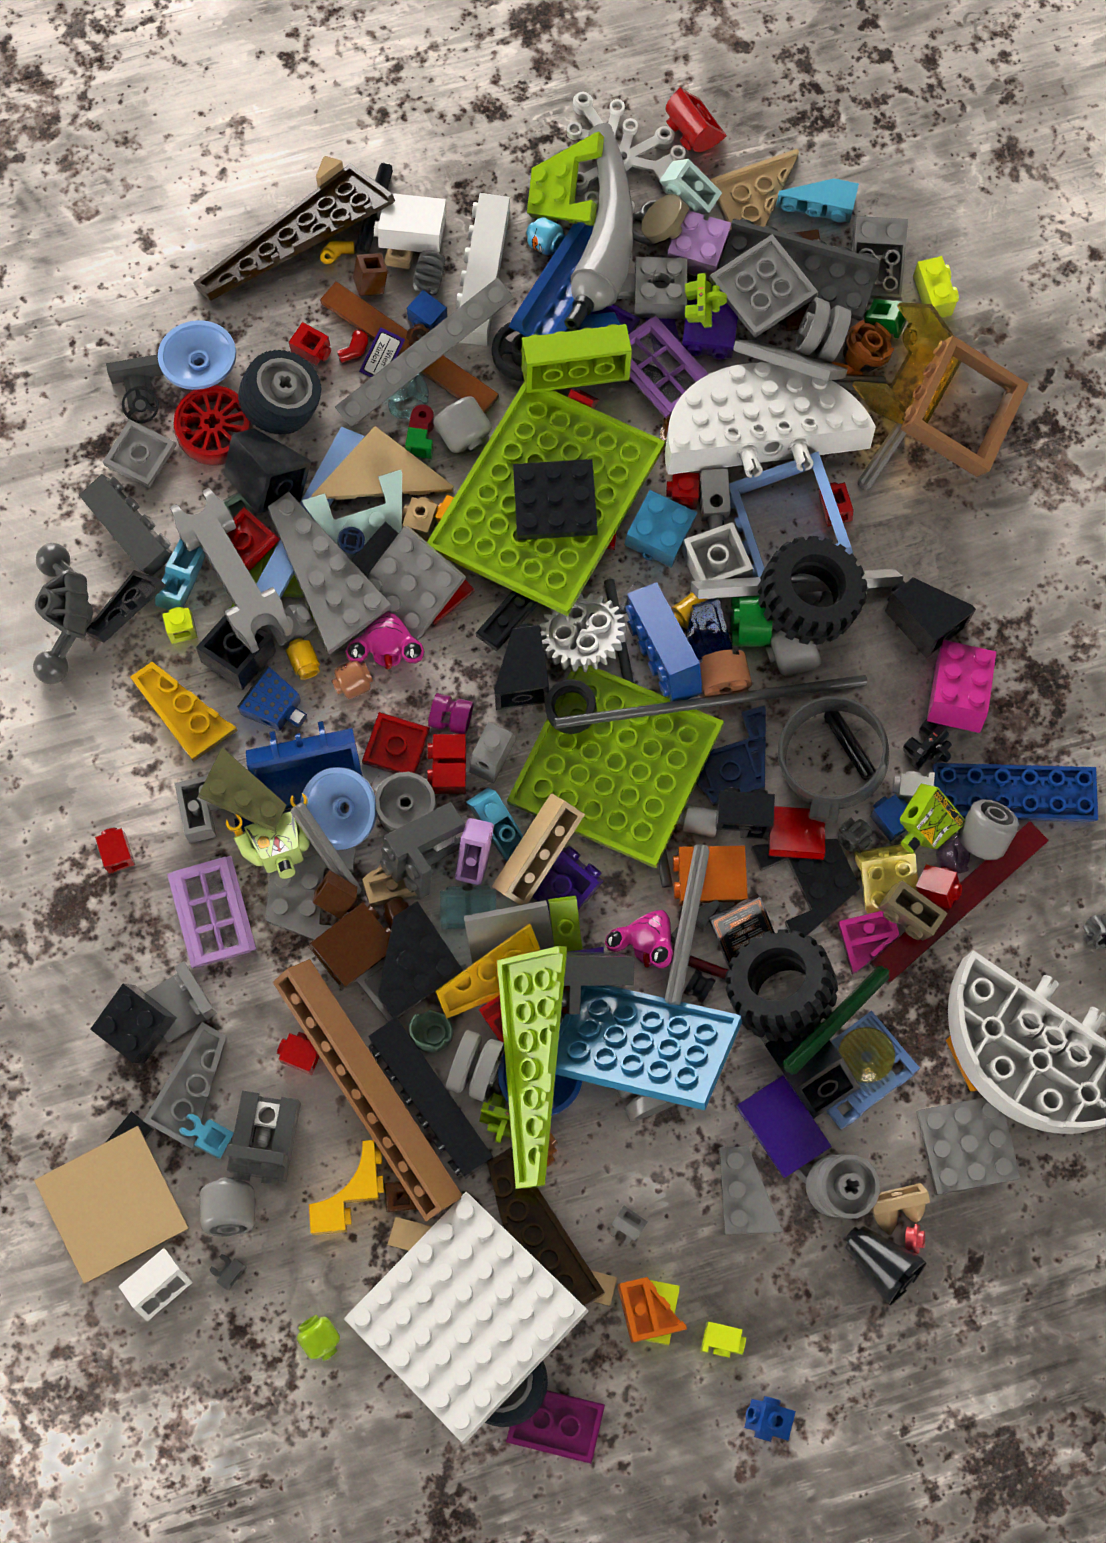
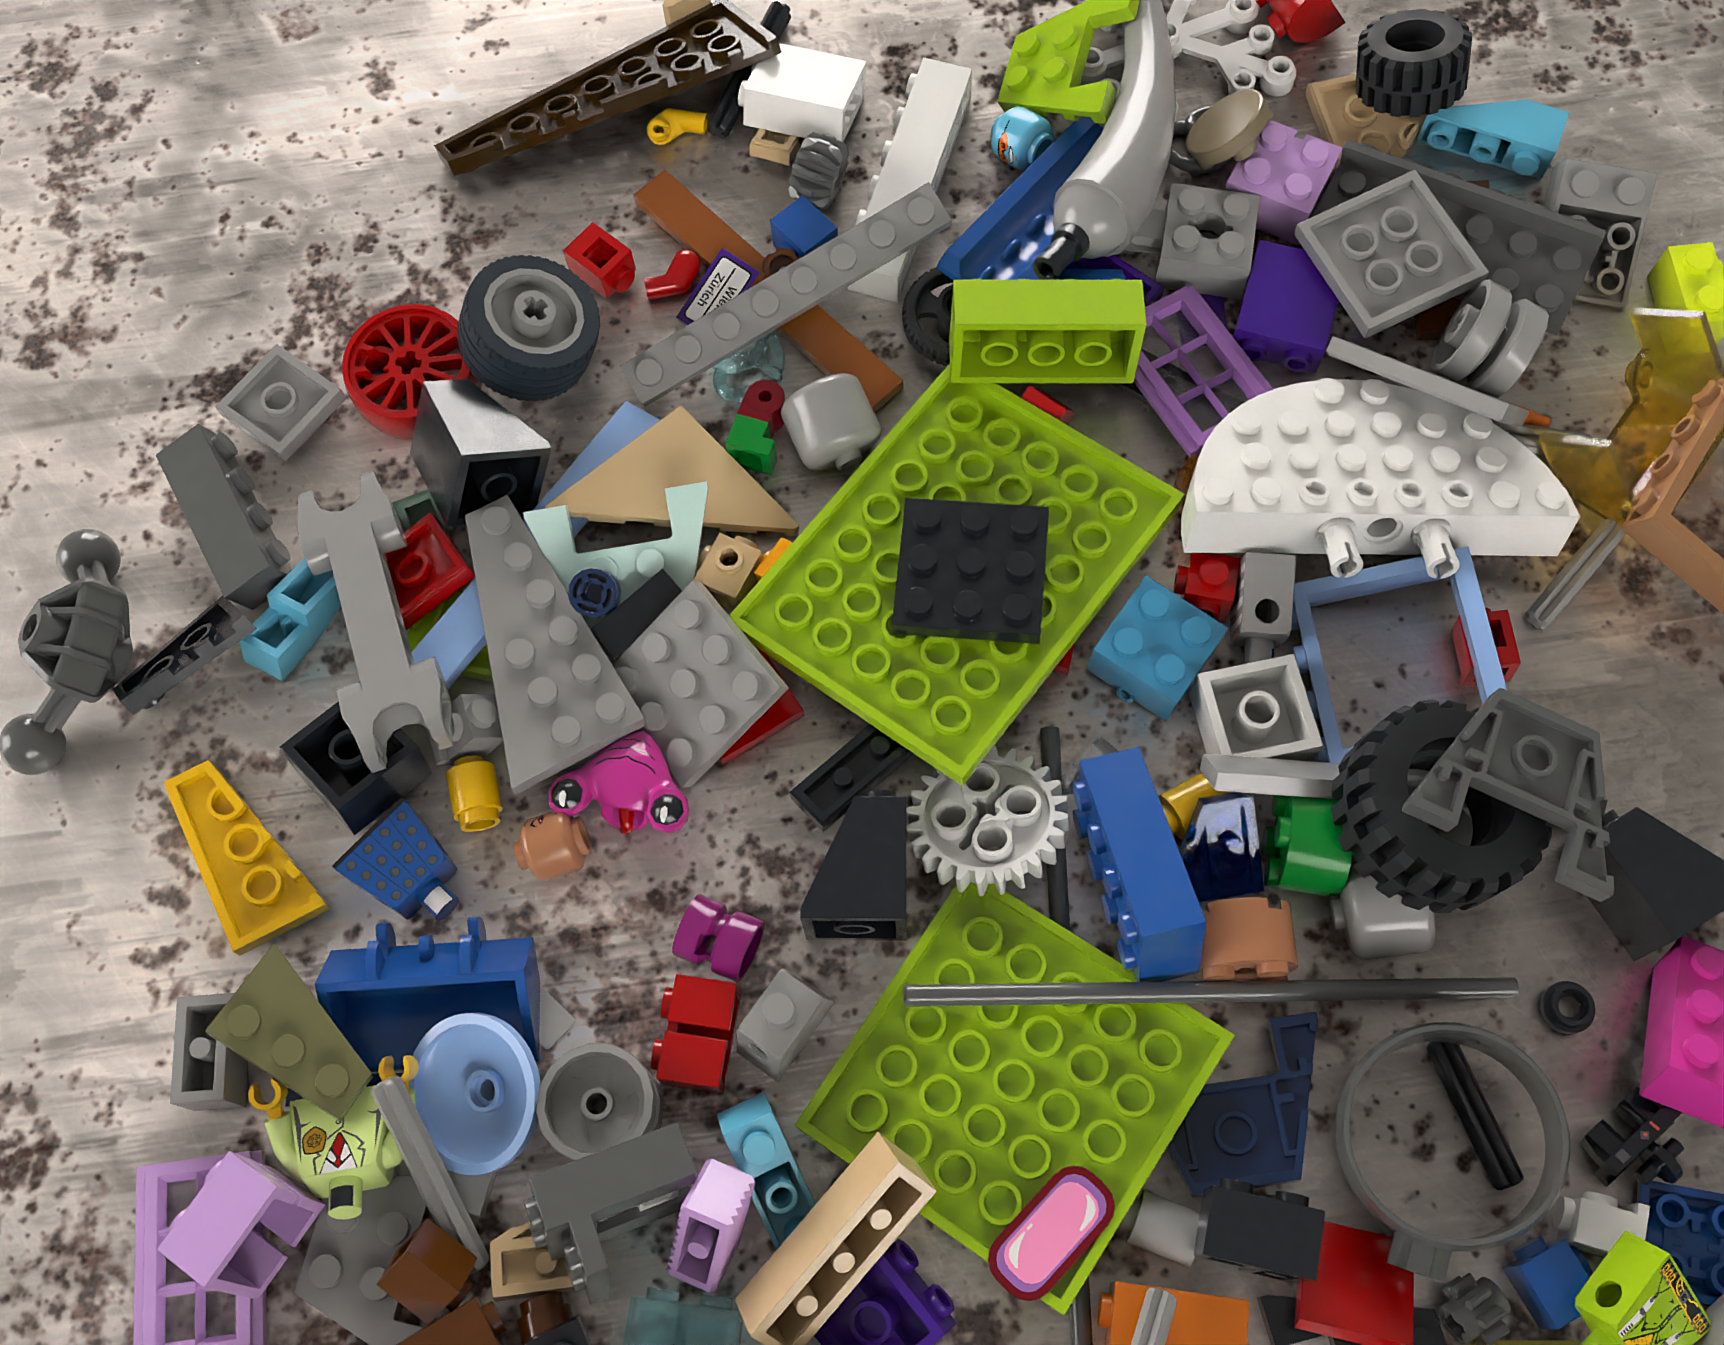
camera: 15 degrees right, 5 degrees down
red brick [95,828,135,874] -> none
dark grey piece [106,354,163,423] -> none
light blue dish [158,320,236,390] -> none
neon yellow brick [163,607,198,644] -> none
reddish brown brick [353,253,388,296] -> none
red tile [362,712,430,774] -> none
black tyre [544,679,597,734] -> none
light aqua brick [659,159,722,214] -> none
lime hips [685,273,727,328] -> none
dark orange cone [843,320,894,373] -> none
green brick [864,299,907,338] -> none
none -> lavender piece [157,1151,326,1300]
none -> sticker [988,1165,1115,1301]
none -> black tyre [1356,9,1472,117]
none -> dark grey wing [1402,688,1615,902]
none -> black plate [1540,981,1596,1034]

